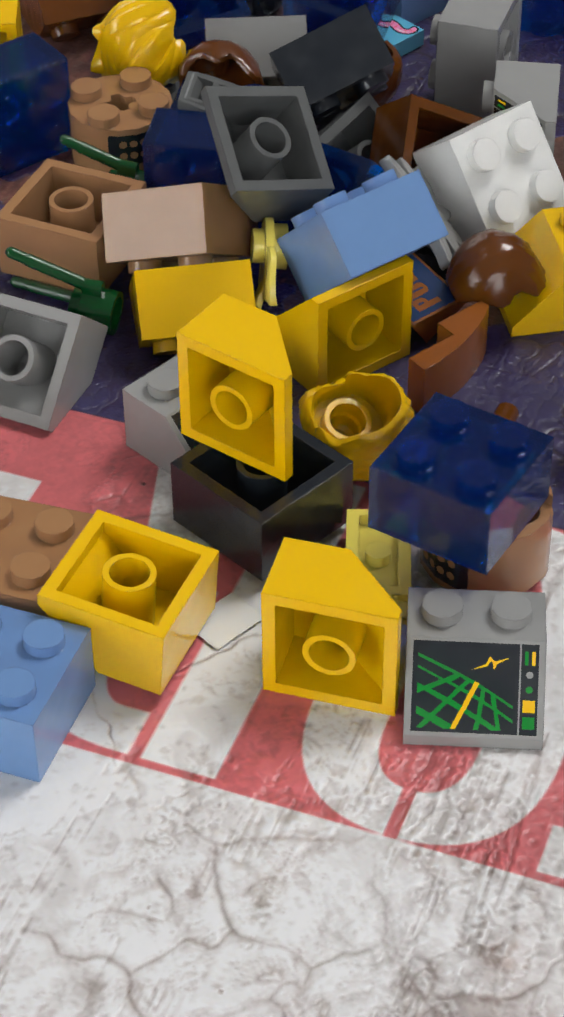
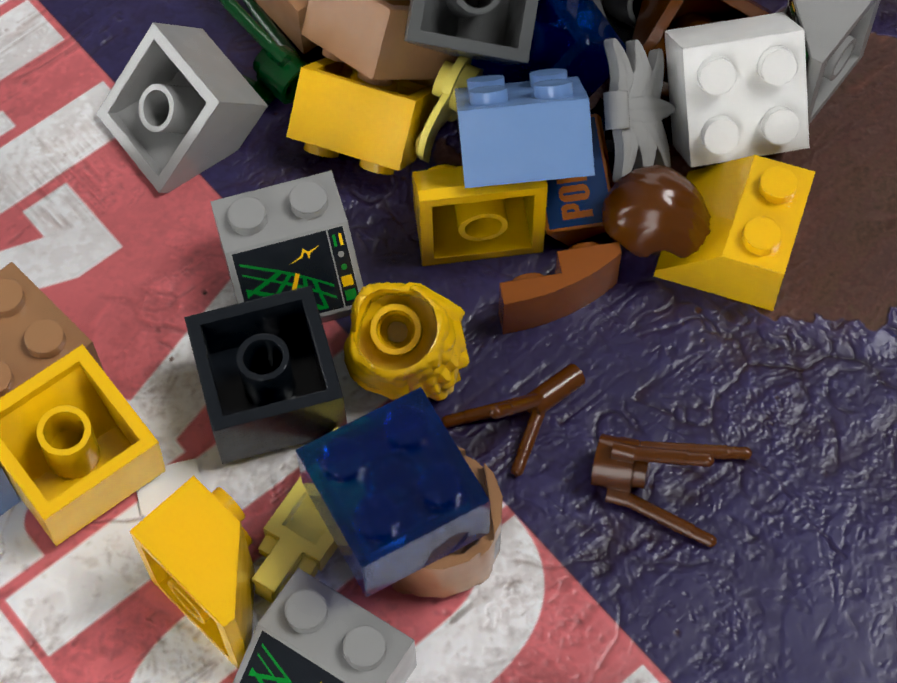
camera: 30 degrees right, 20 degrees up
yellow slope [176,293,293,482] -> none

